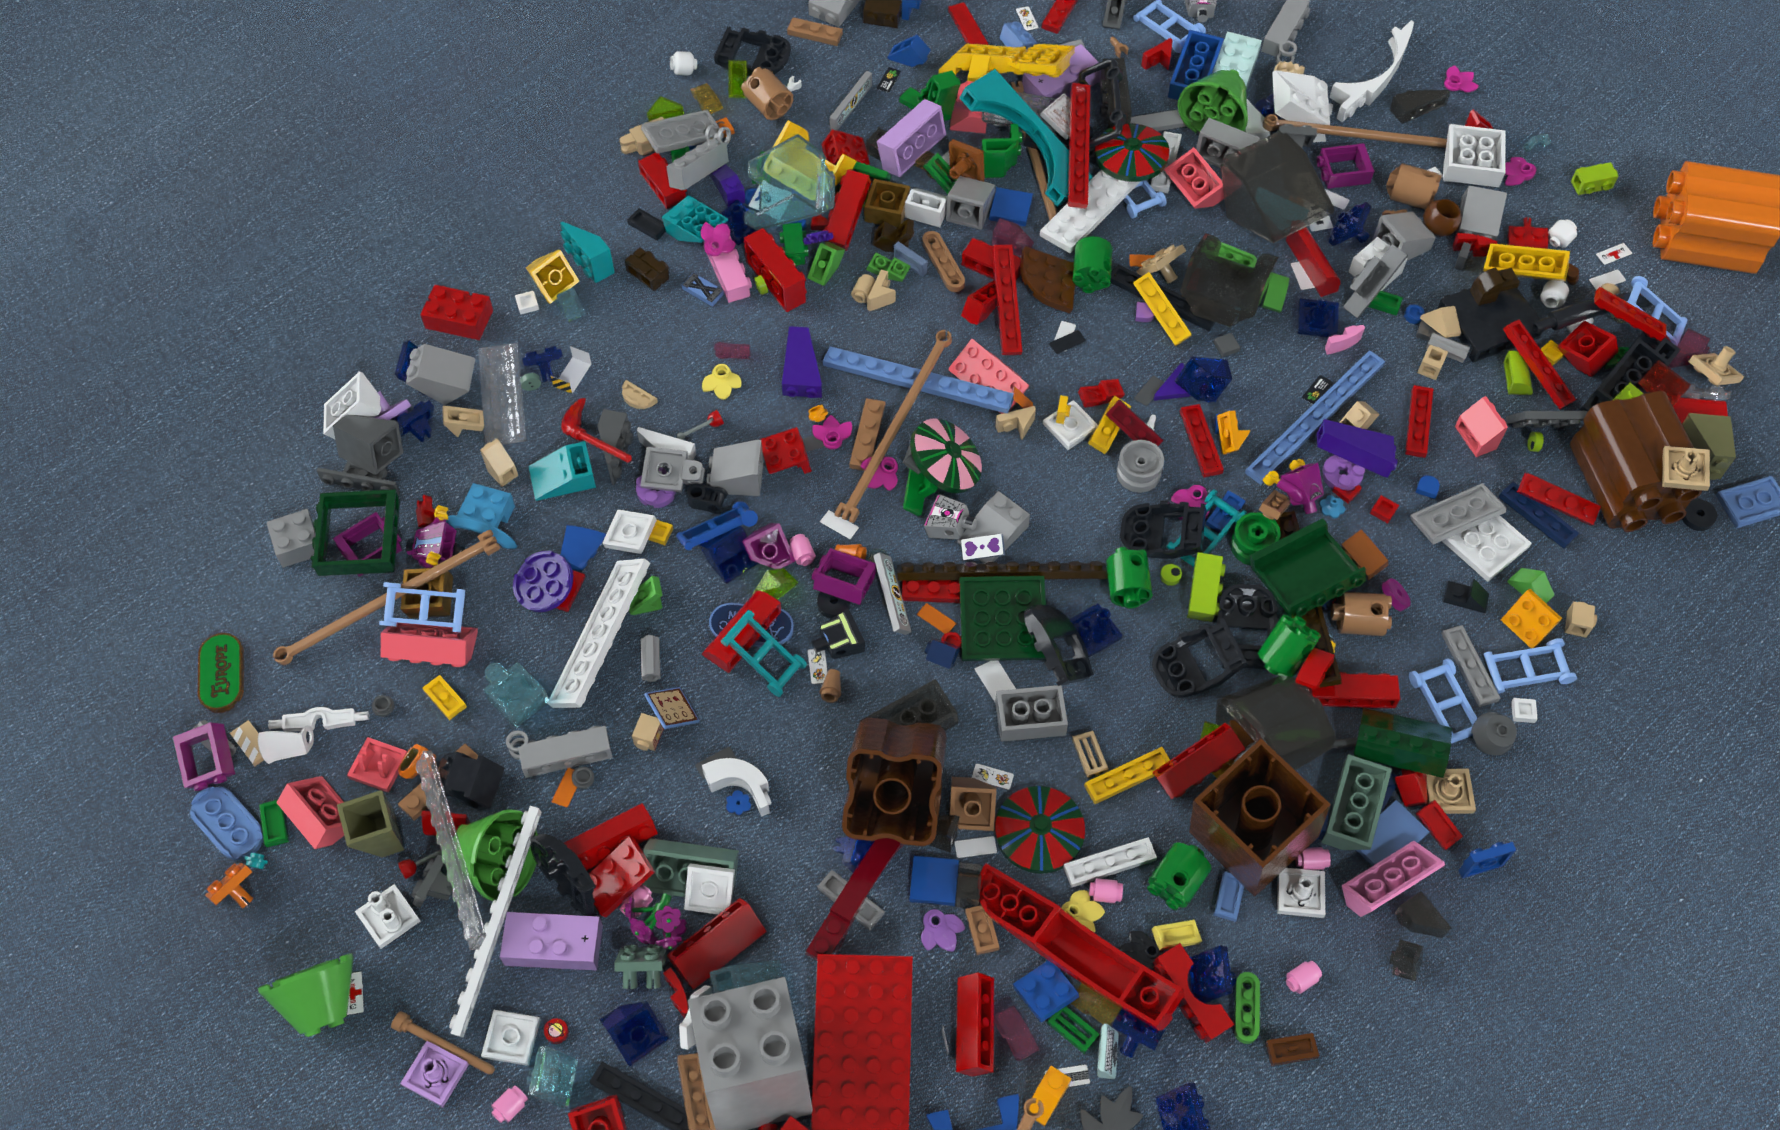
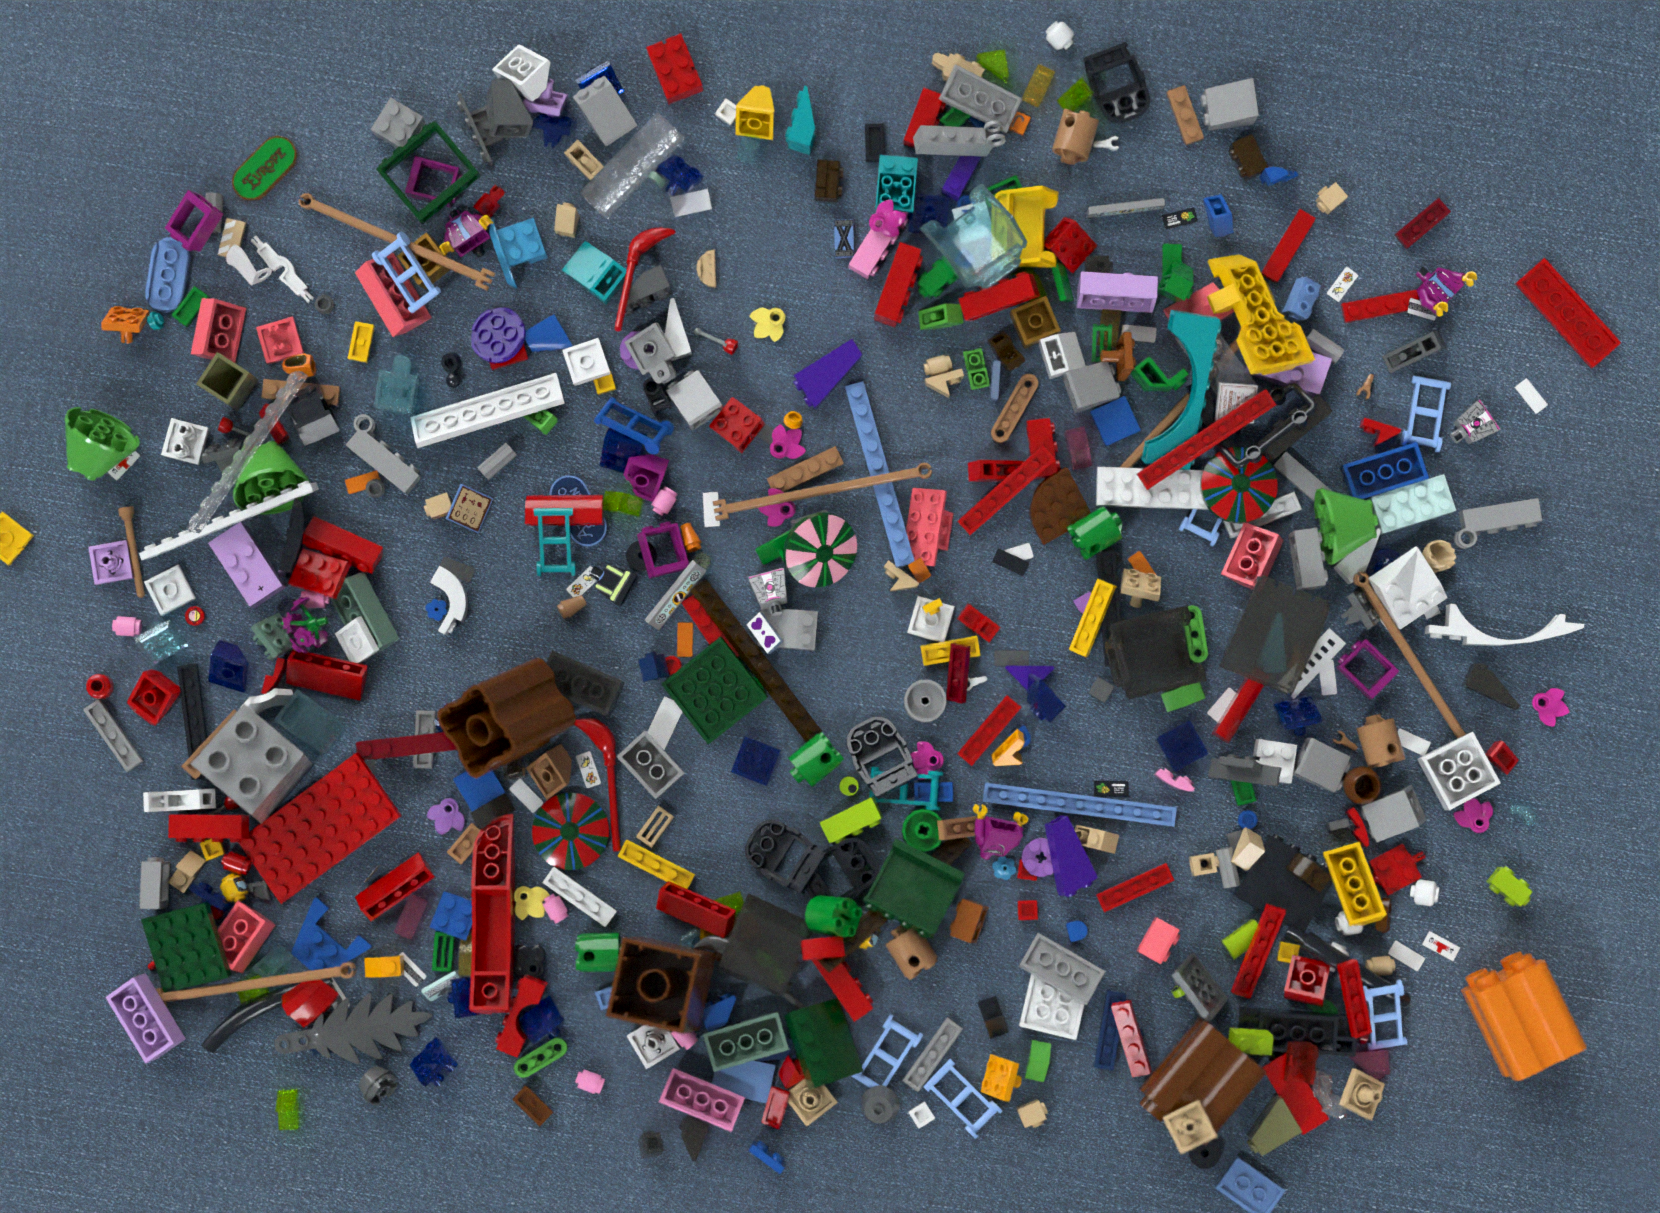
camera: 55 degrees right, 25 degrees up
clear pink bar [714,342,751,359] -> none
lime tile [754,275,768,295] -> none
dark purple gear [803,230,834,244] -> none
black slope [1024,604,1094,686] -> none
light yellow tile [1151,920,1202,951] -> none
magenta piece [1382,578,1411,611] -> none
none -> black plate [441,352,461,388]
none -> red piece [574,718,621,852]

